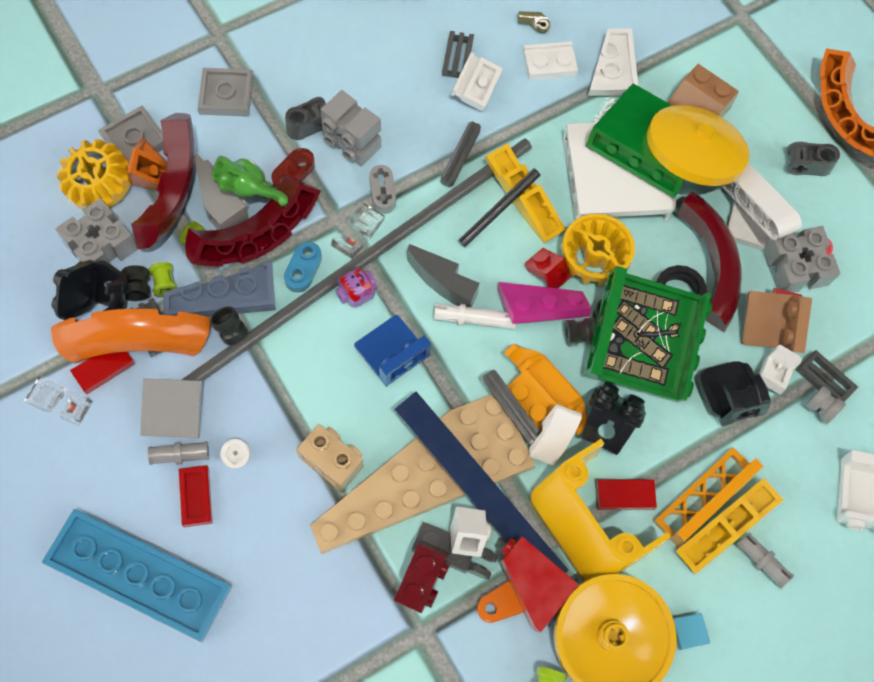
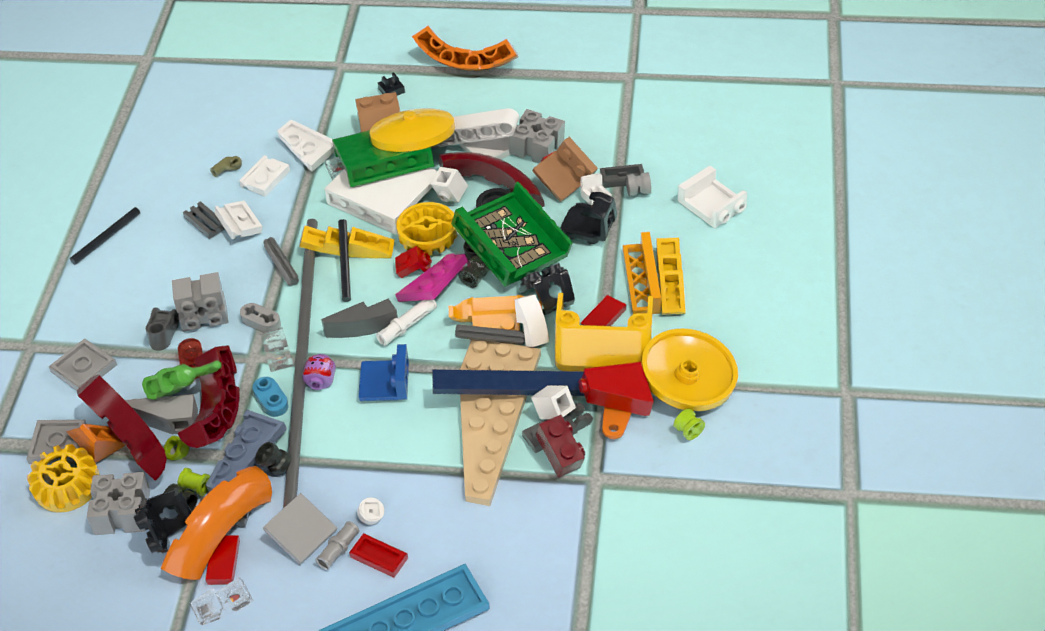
camera: 45 degrees left, 20 degrees down
tan brick [296,424,364,493] -> none
medium azure tile [673,613,710,650] -> none
light grey pin [737,533,794,589] -> none
dark grey piece [787,142,840,177] -> none
none -> black tile [377,72,405,96]
none -> white brick [430,167,468,203]

